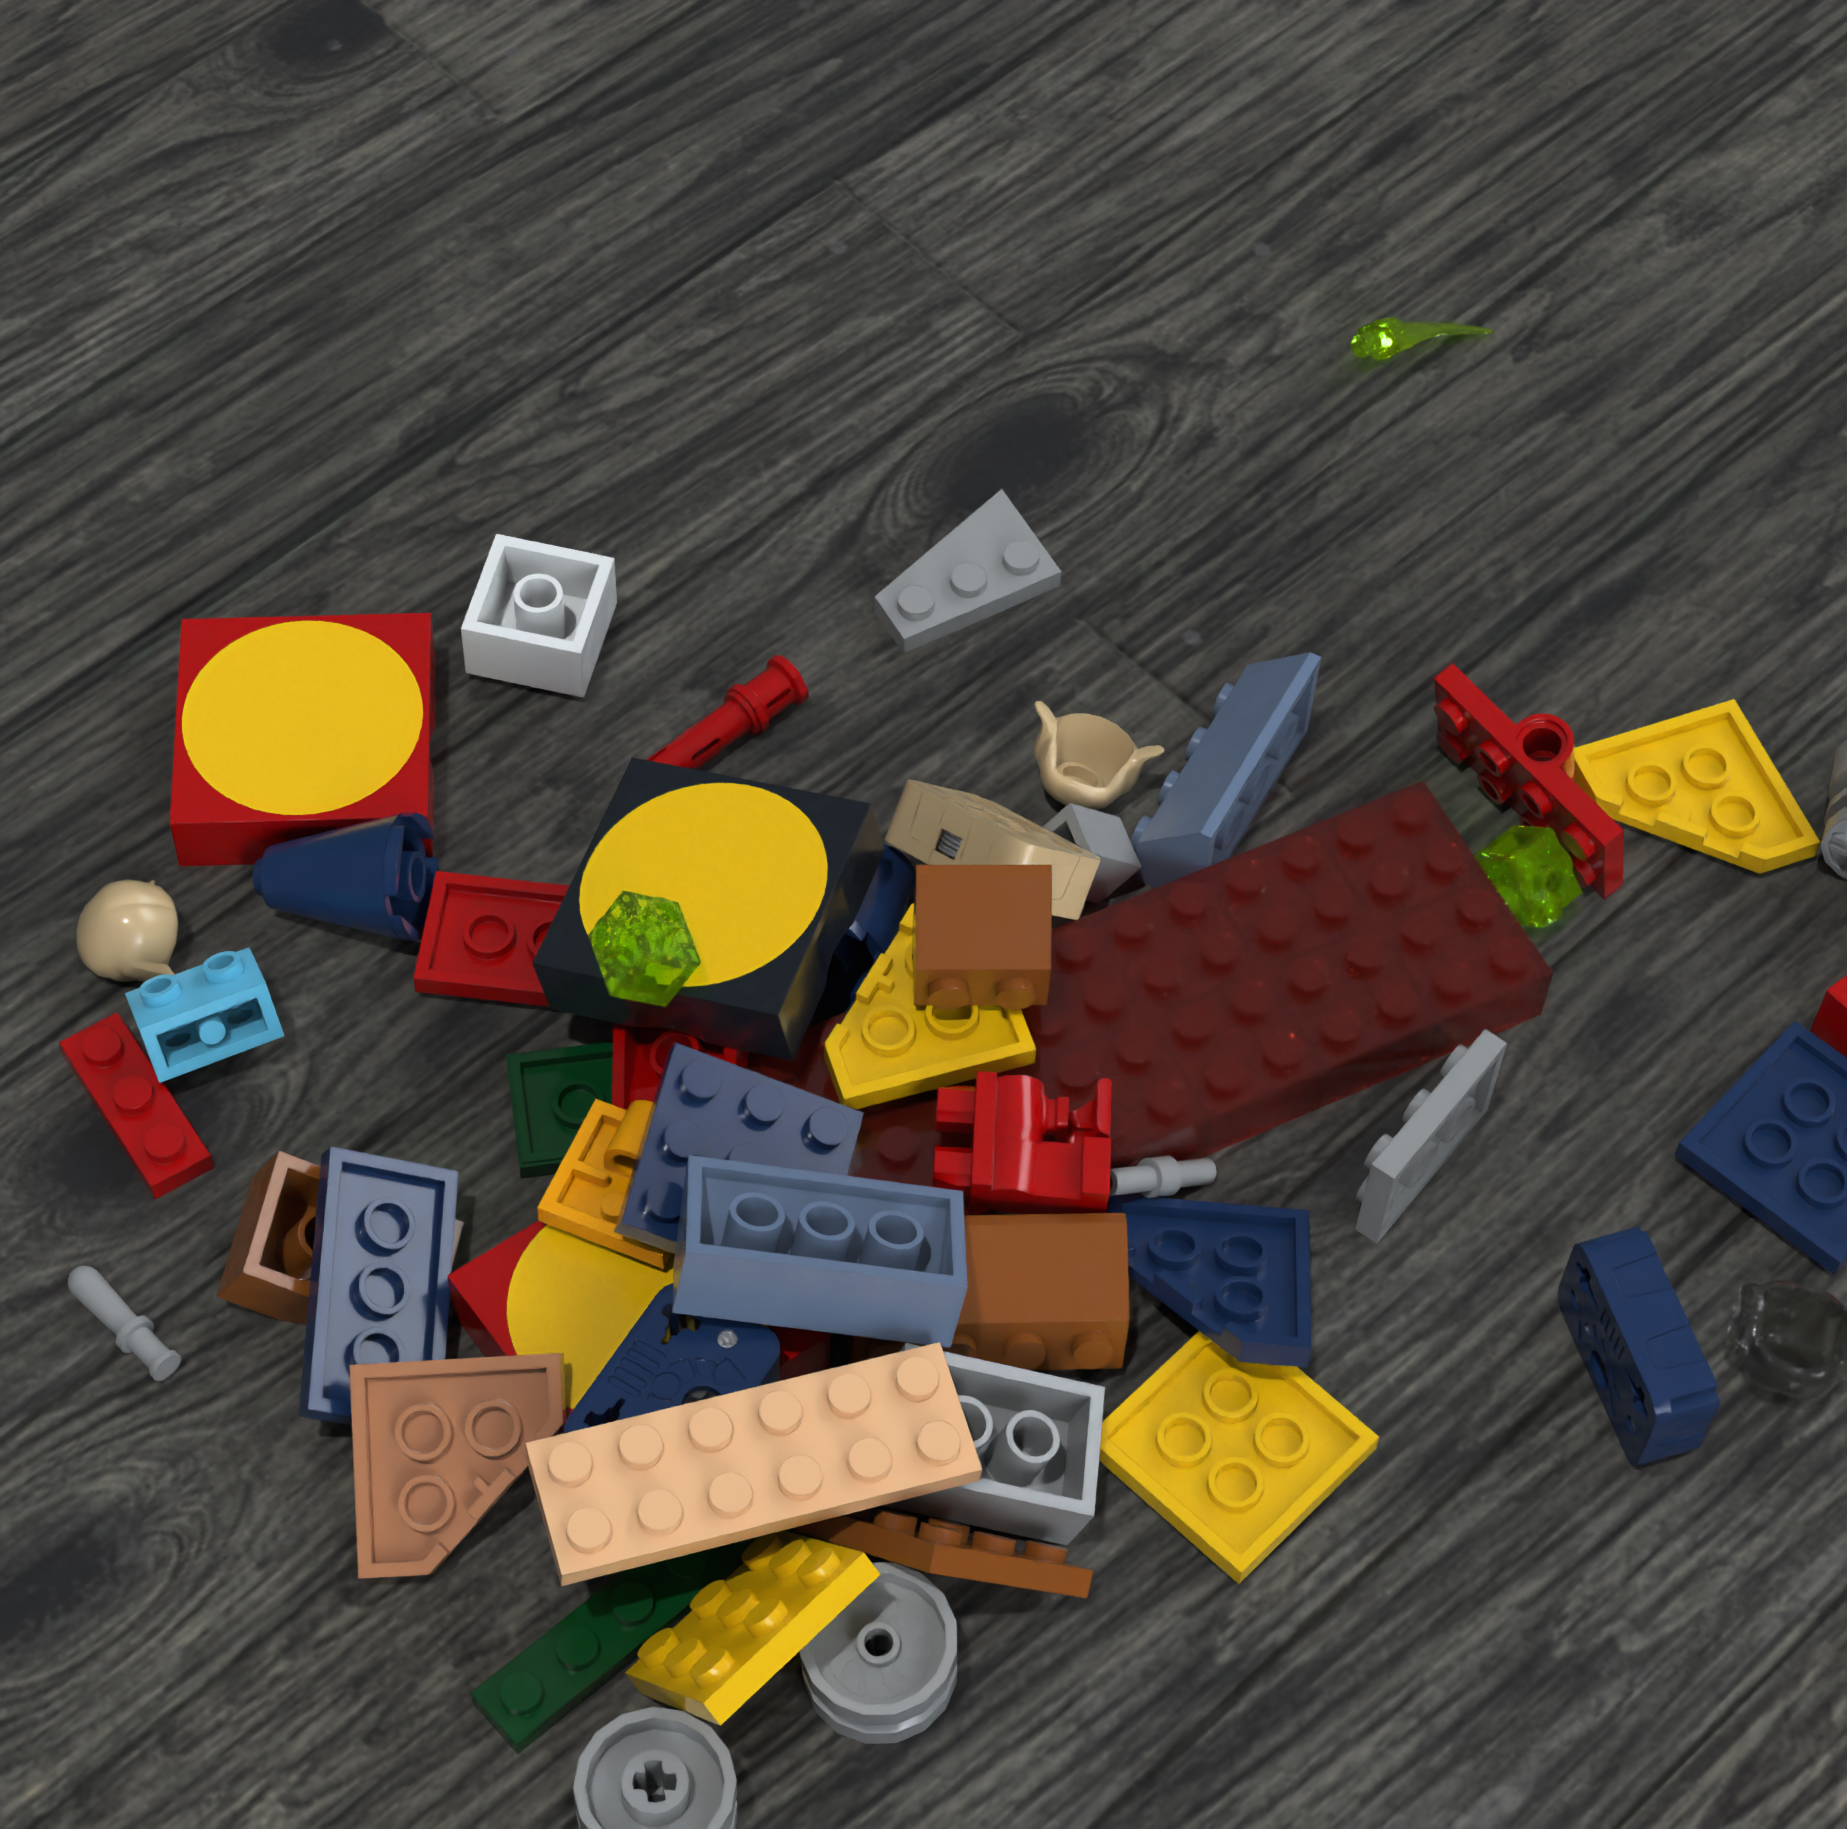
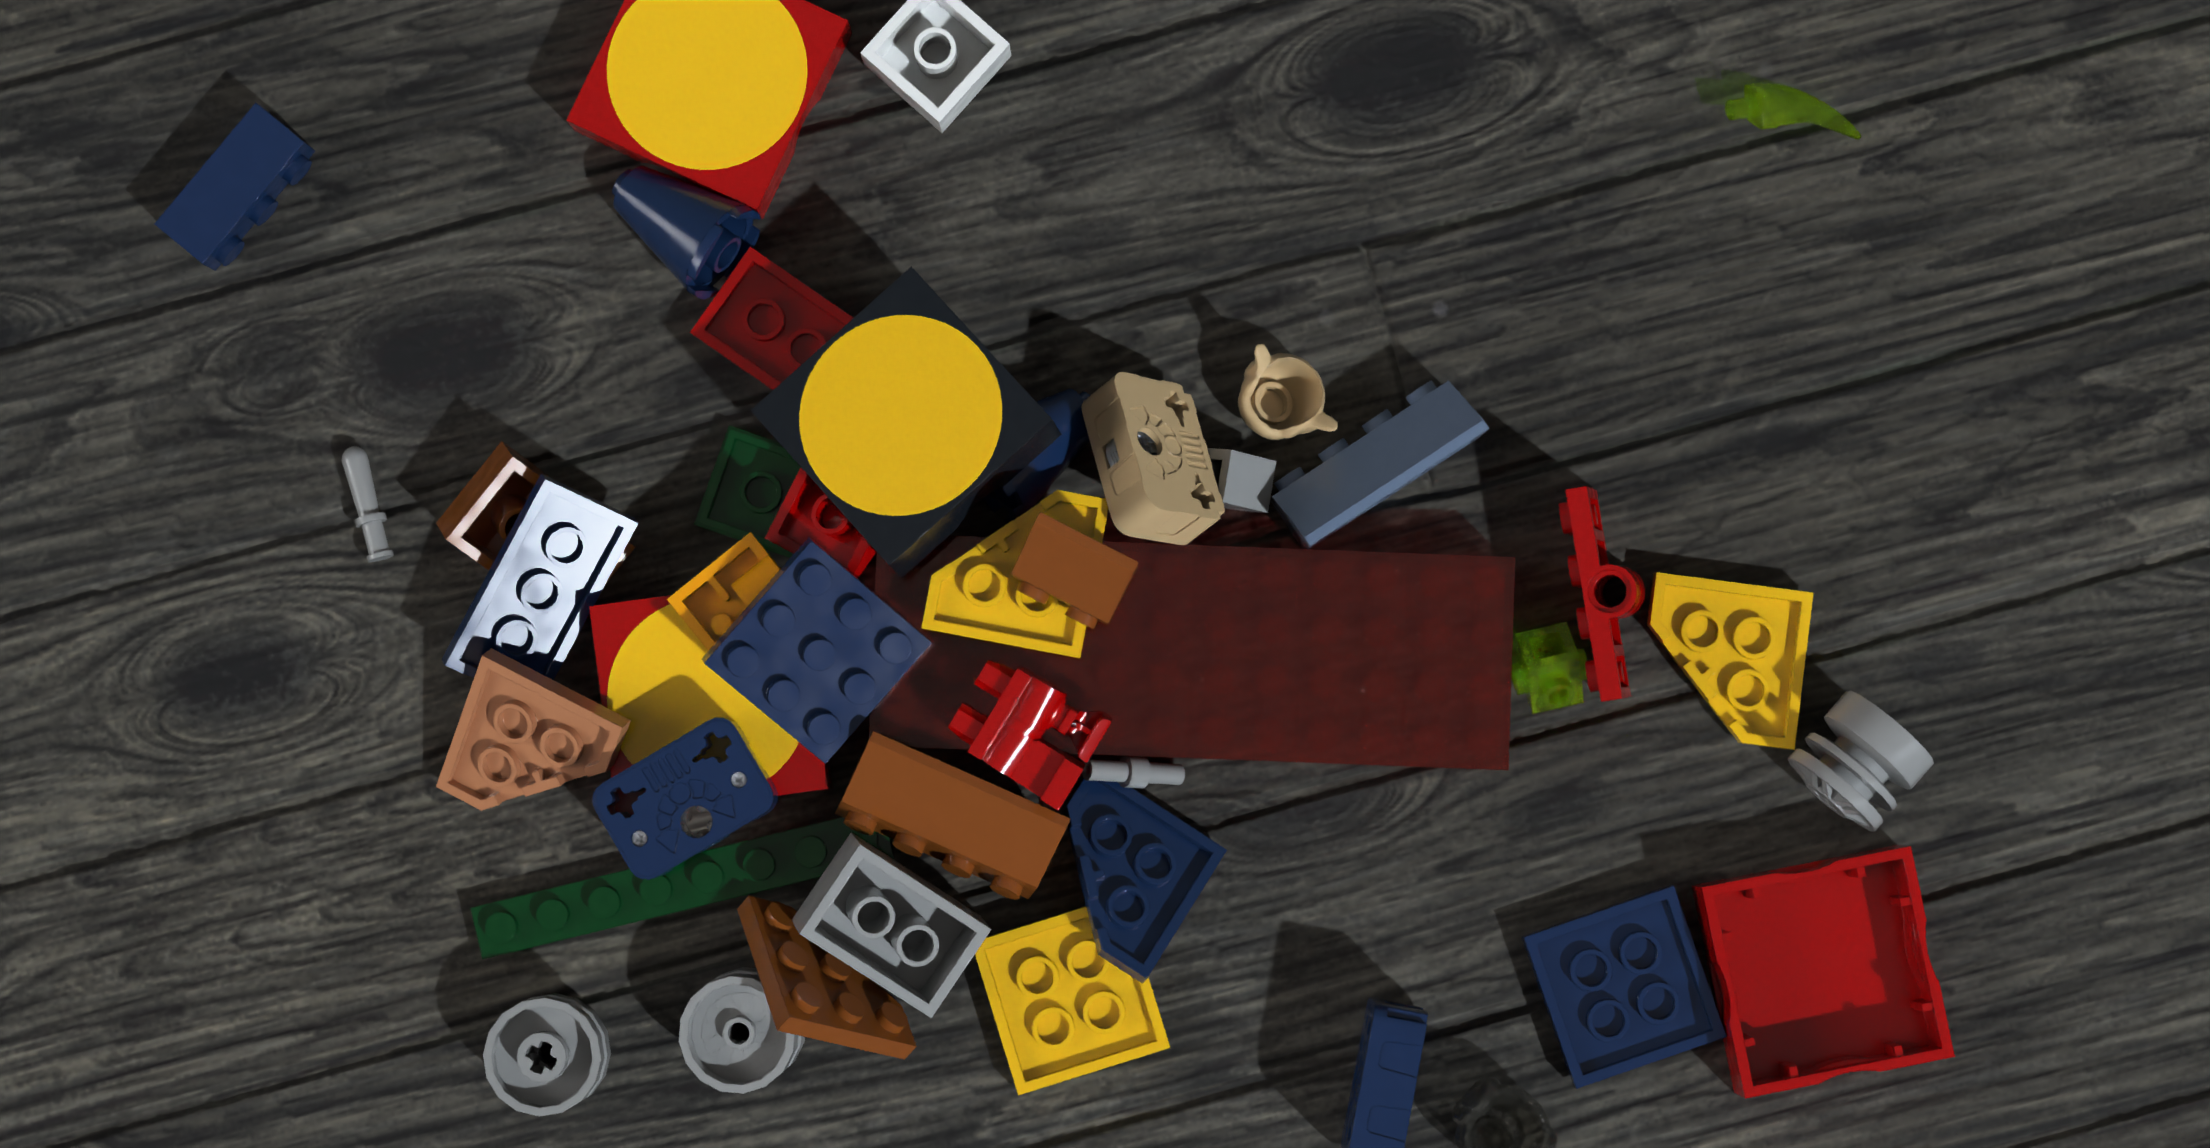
camera: 30 degrees right, 30 degrees up
red plate [59,1012,214,1200] -> none
tan hair [76,880,178,982] -> none
medium azure brick [125,947,284,1083] -> none
light nougat plate [525,1342,982,1586] -> none
clear neon green brick [588,890,701,1007] -> none
yellow plate [625,1531,881,1726] -> none
red pin [645,655,809,770] -> none
sand blue slope [672,1155,968,1348] -> none
light grey wing [874,489,1061,654] -> none
light grey plate [1355,1029,1507,1244] -> none

